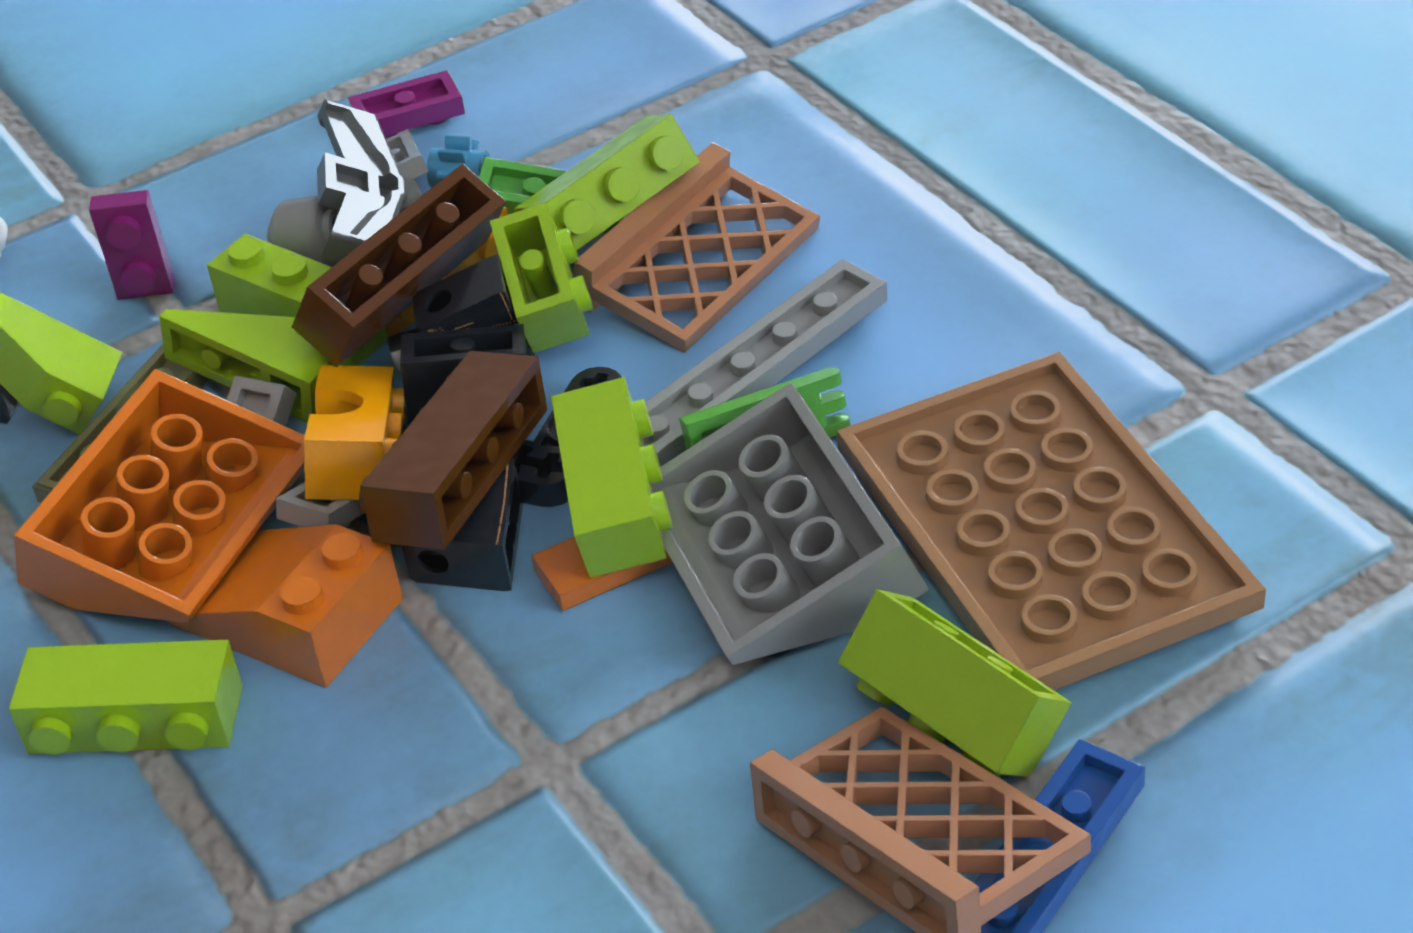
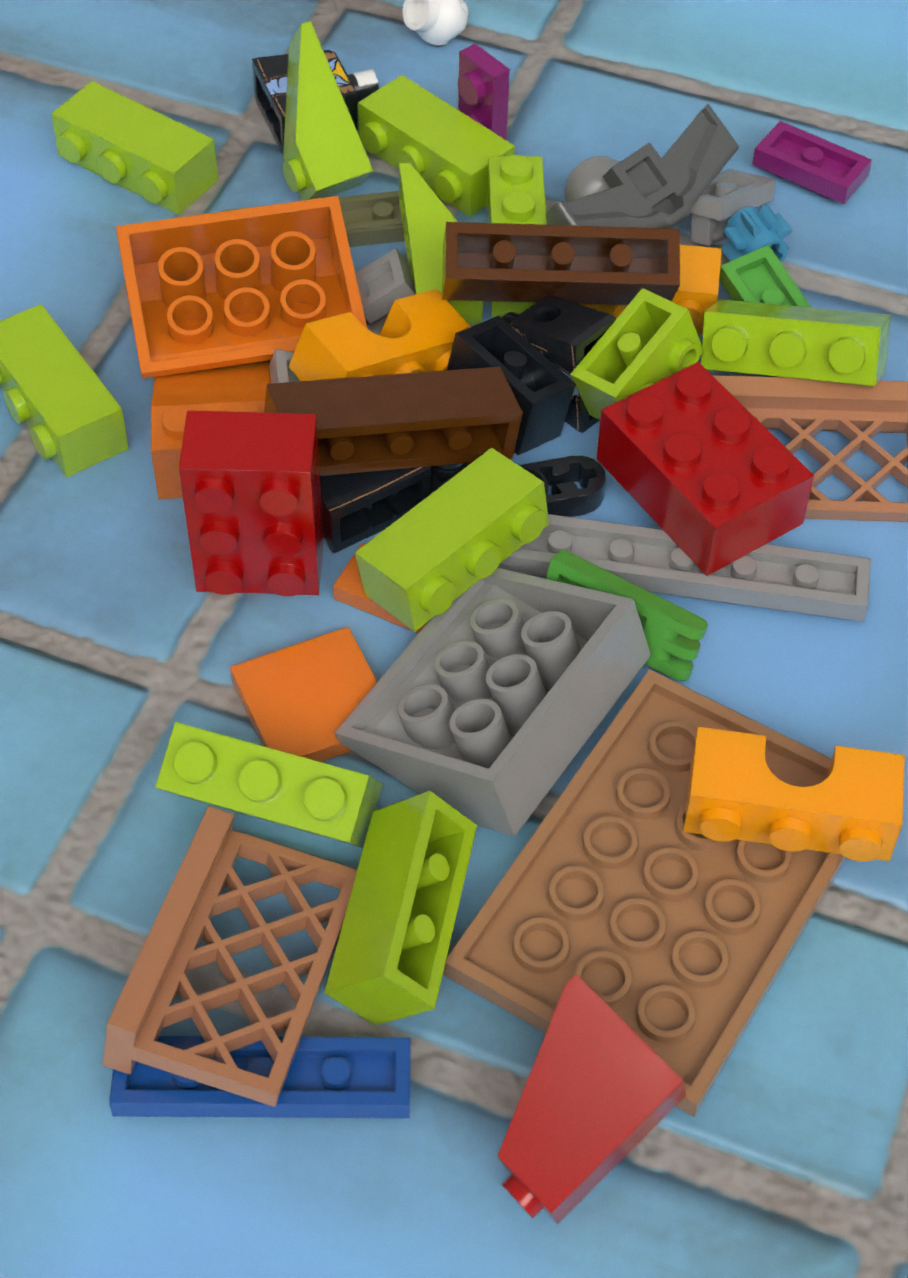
camera: 50 degrees right, 10 degrees up
none -> lime brick [155,722,383,848]
none -> red brick [179,410,324,597]
none -> orange tile [230,627,377,762]
none -> lime brick [358,75,515,217]
none -> red slope [498,974,686,1224]
none -> red brick [596,362,814,576]
none -> light orange arch [683,727,905,861]

